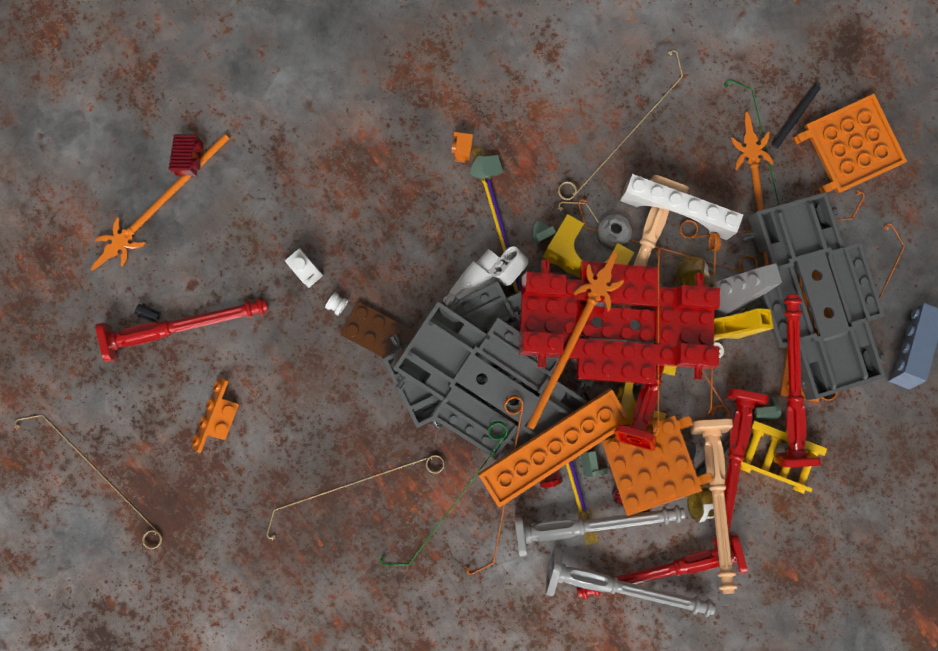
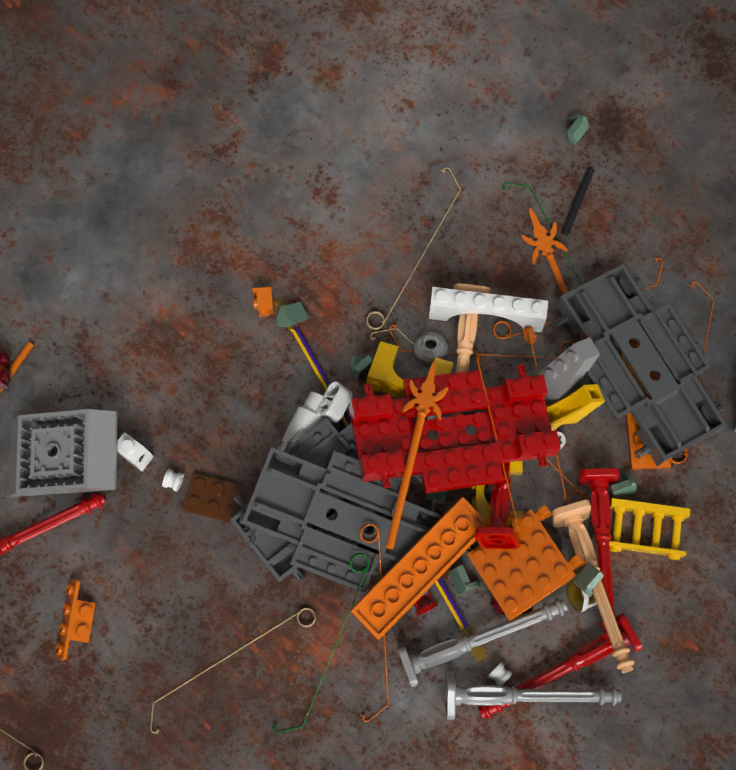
camera: 10 degrees left, 10 degrees down
clear yellow piece [677,255,713,287] -> none
red piece [774,294,821,467] -> none
orange plate [793,94,907,194] -> none
none -> light grey slope [8,409,118,497]
none -> white wheel [487,662,513,686]
none -> sand green tile [567,113,589,145]
none -> sand green tile [572,563,604,597]

